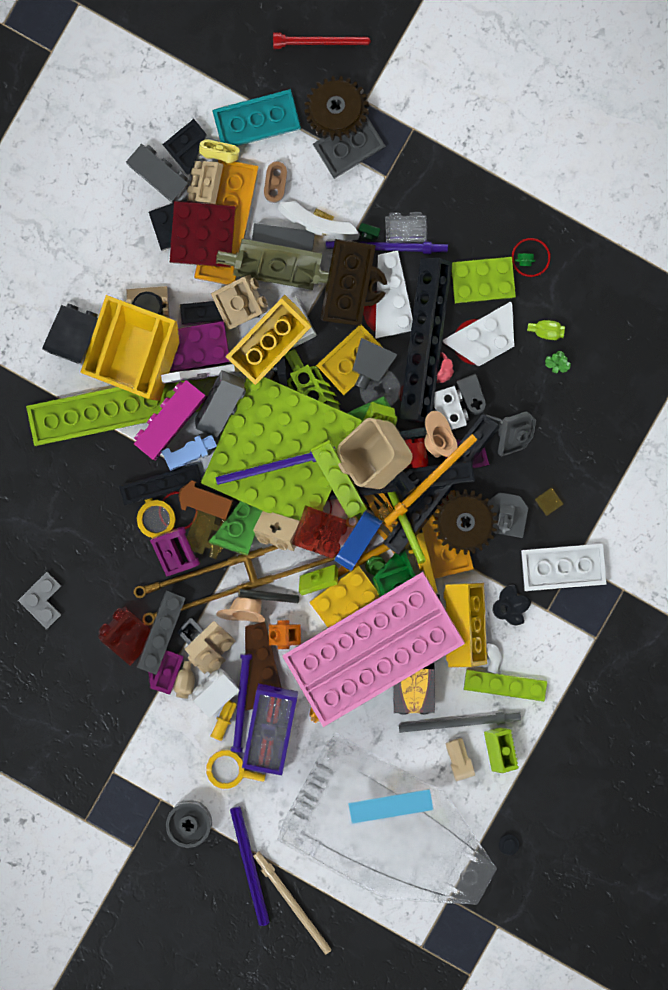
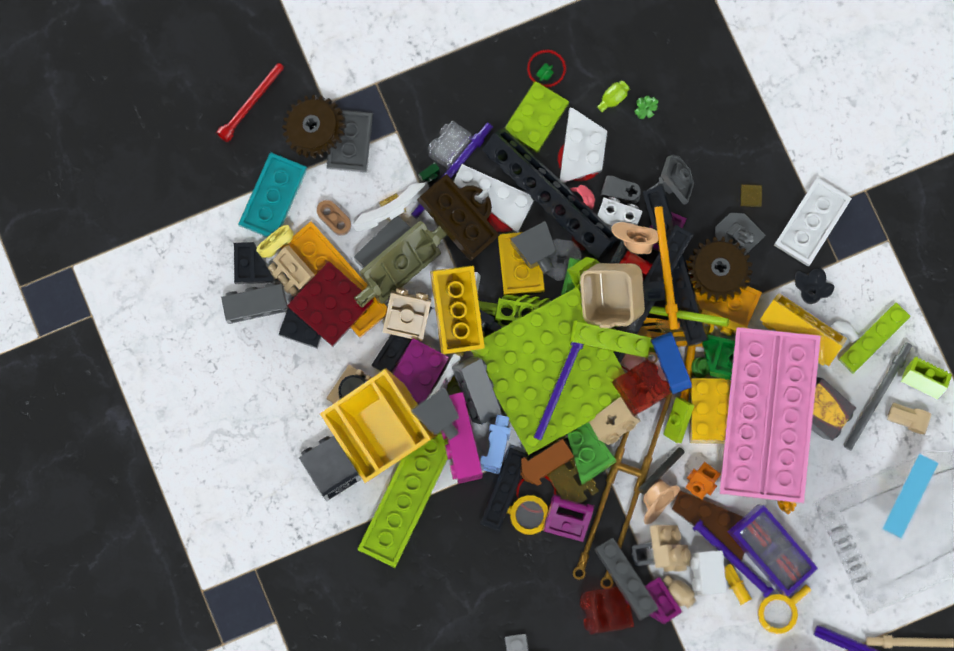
camera: 50 degrees left, 10 degrees down
none -> dark grey torso [411,387,459,440]

